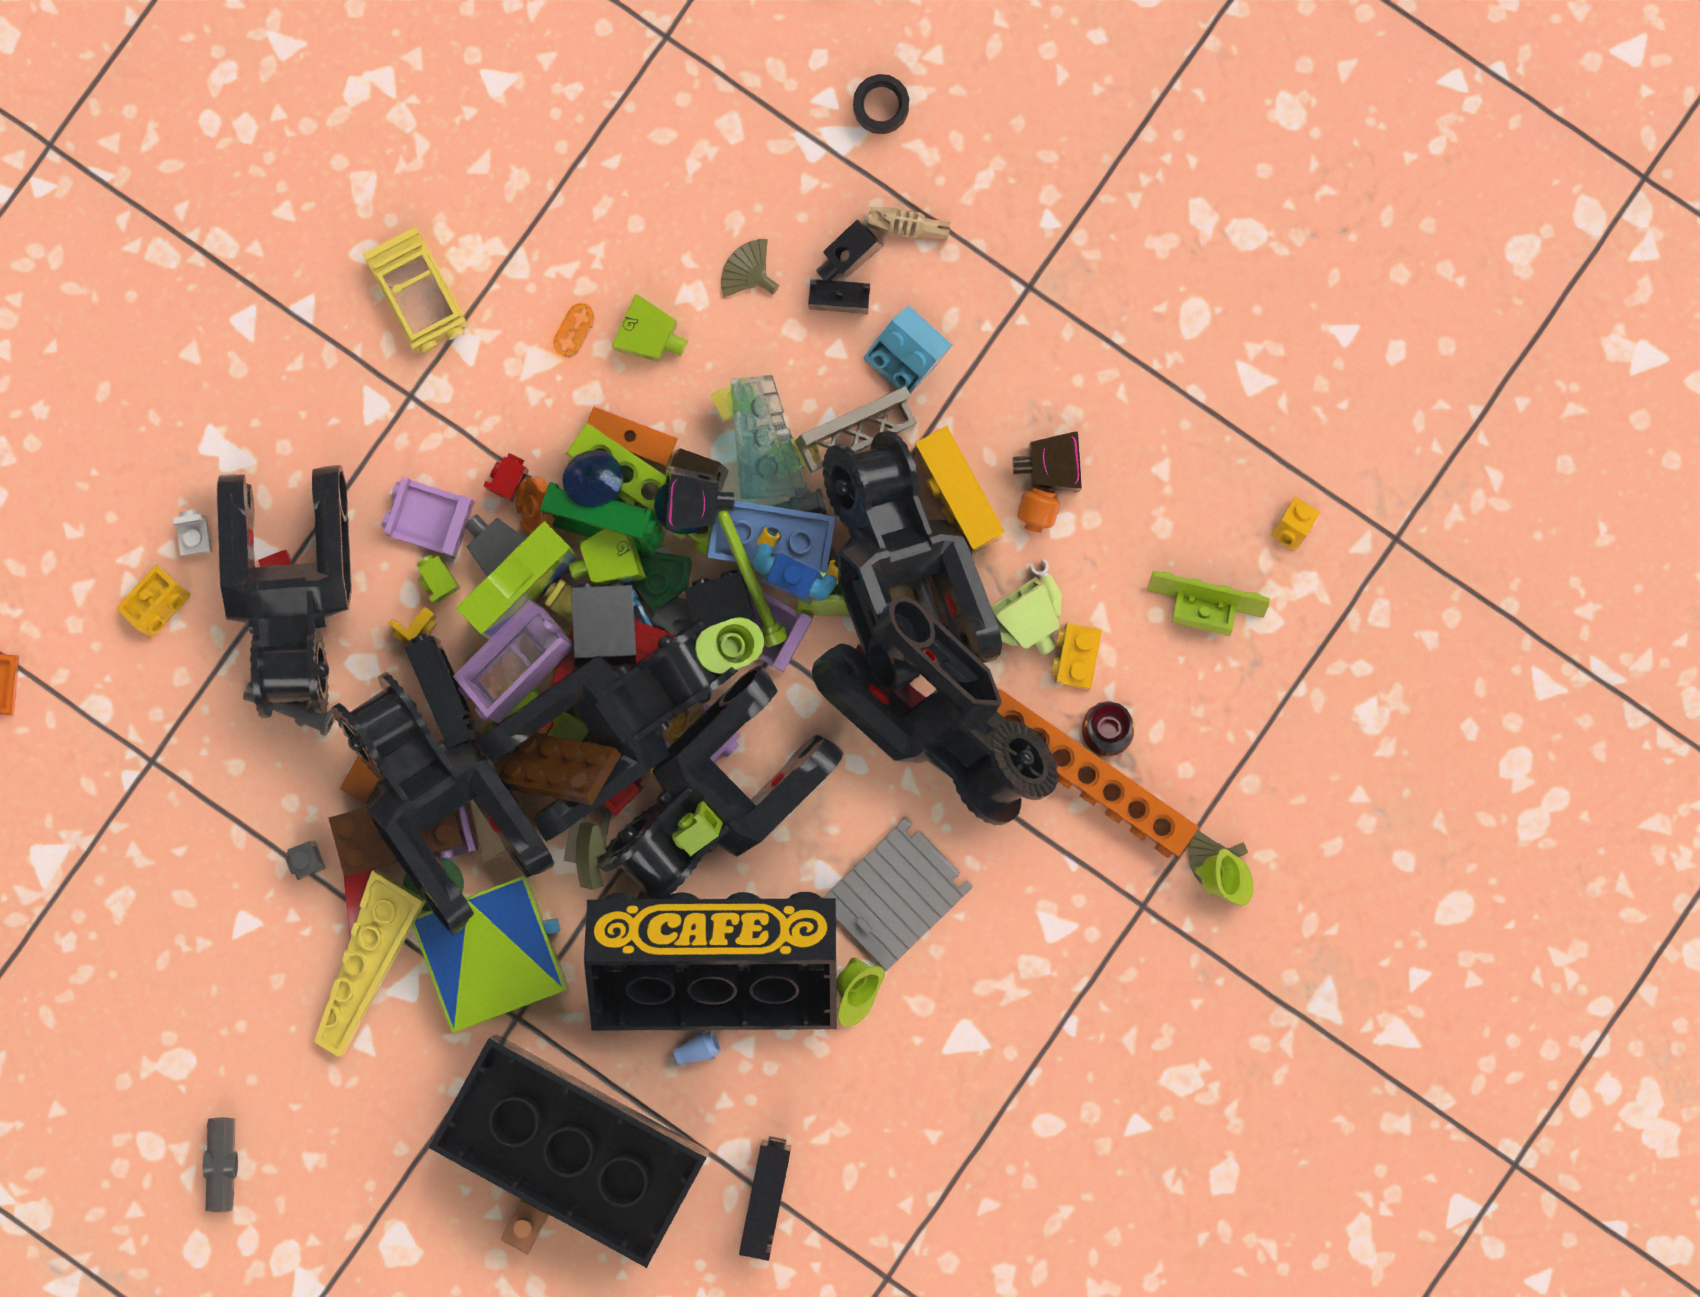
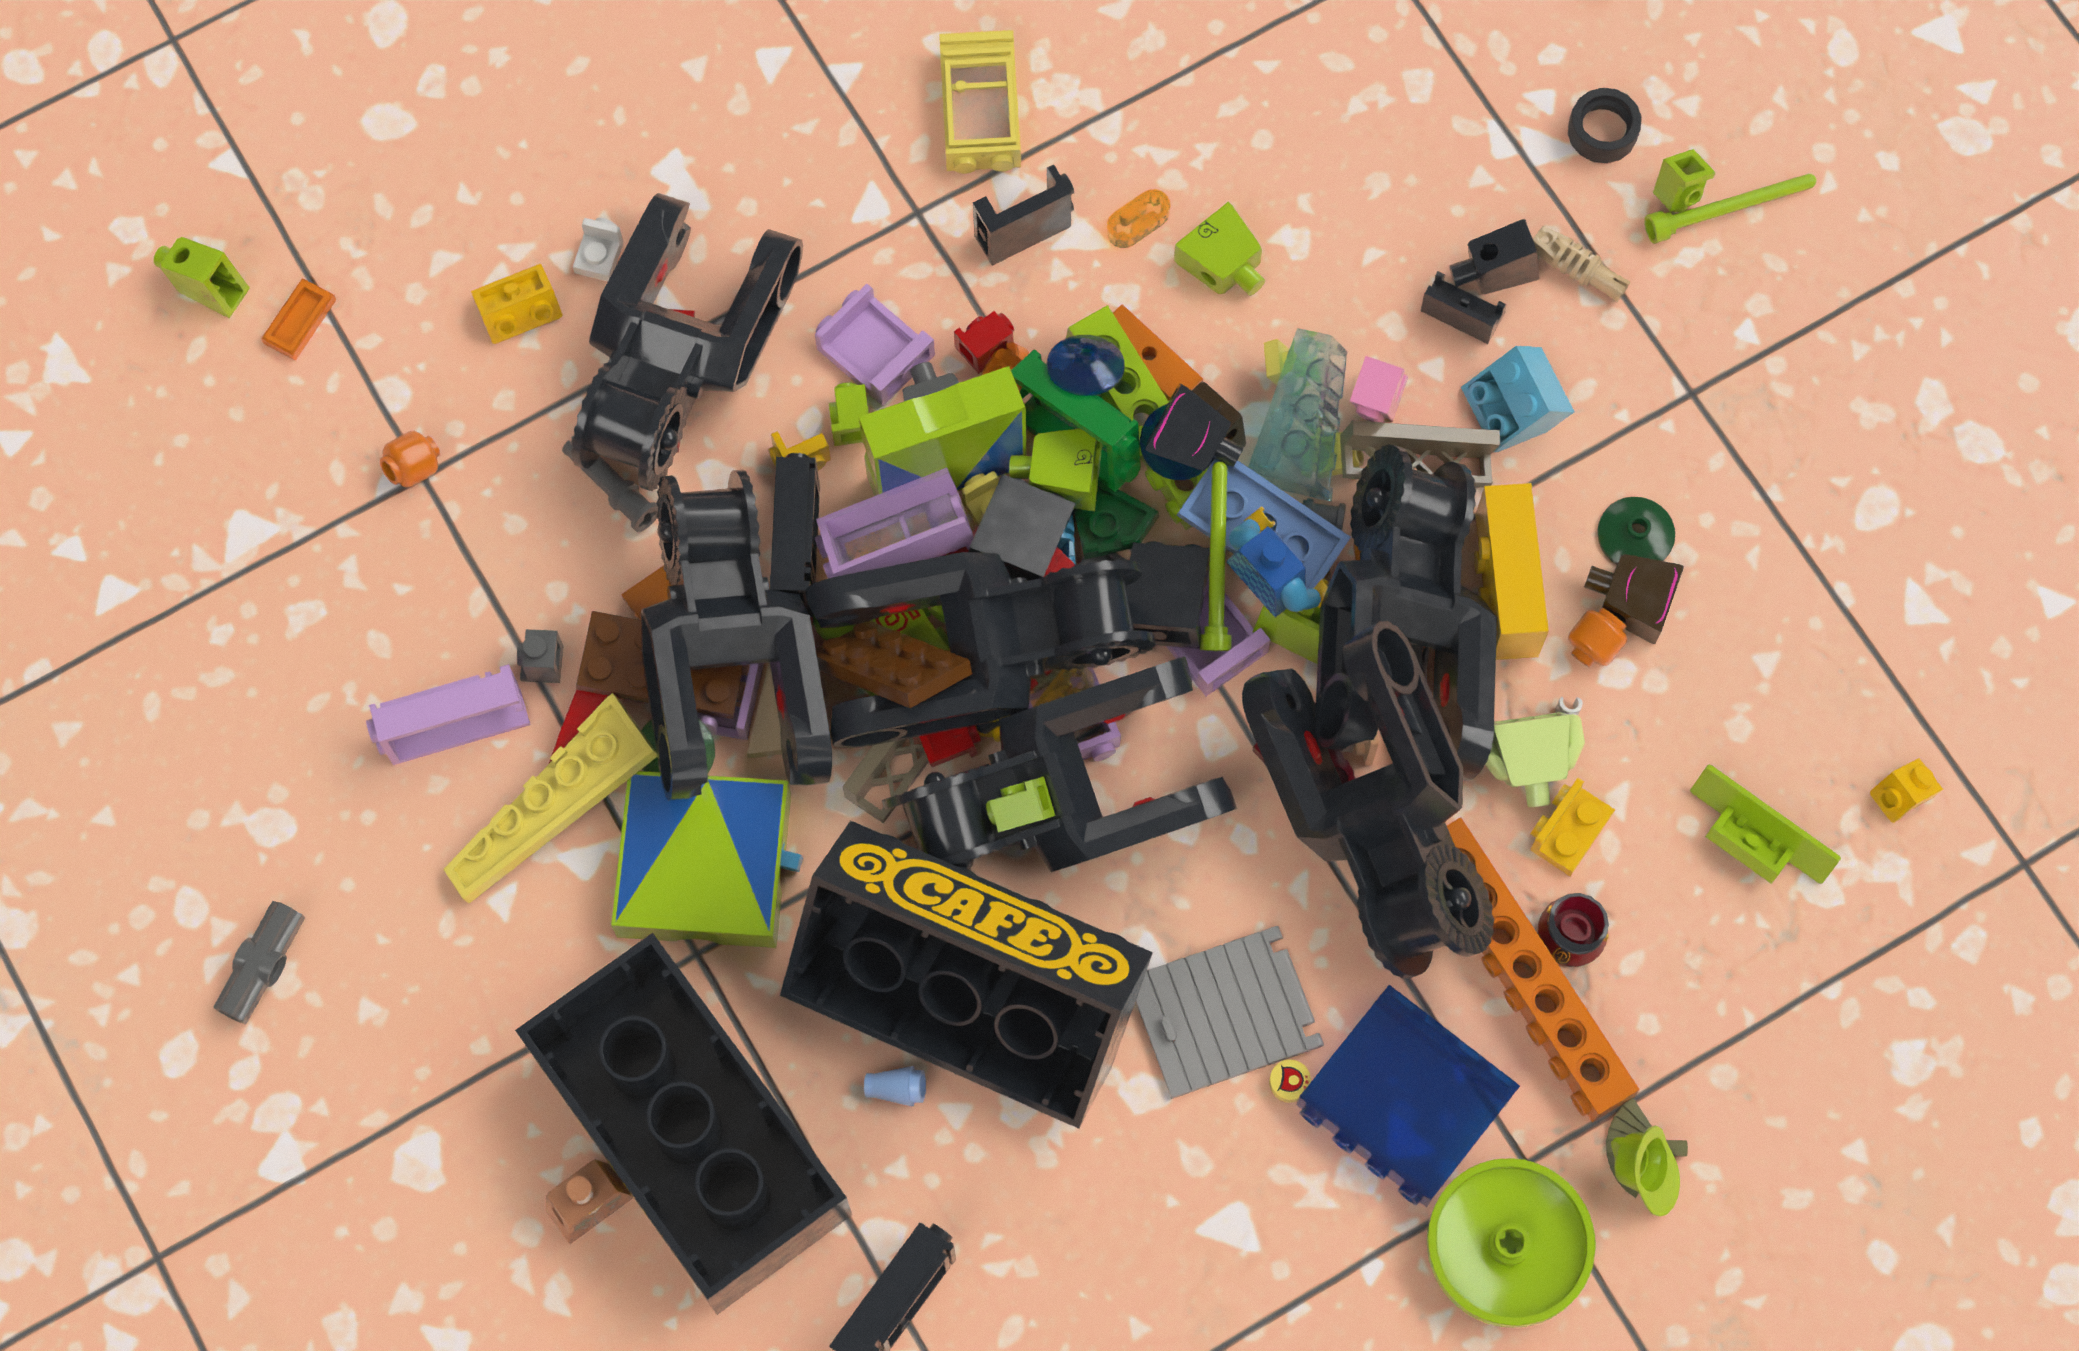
camera: 25 degrees right, 15 degrees down
olive slope [576,822,606,890] -> none
lime piece [695,617,764,674] -> none
olive hand [721,239,780,298] -> none
lime piece [837,957,885,1027] -> none
none -> lavender door [366,664,531,765]
none -> orange head [380,431,440,488]
none -> panel [972,164,1074,266]
none -> light yellow tile [1269,1060,1311,1103]
none -> clear blue panel [1297,984,1520,1208]
none -> bright pink arch [1350,356,1408,422]
none -> lime dish [1426,1158,1596,1328]
none -> dark green dish [1597,497,1676,565]
none -> lime piece [1644,174,1817,244]
none -> lime brick [1653,149,1716,213]

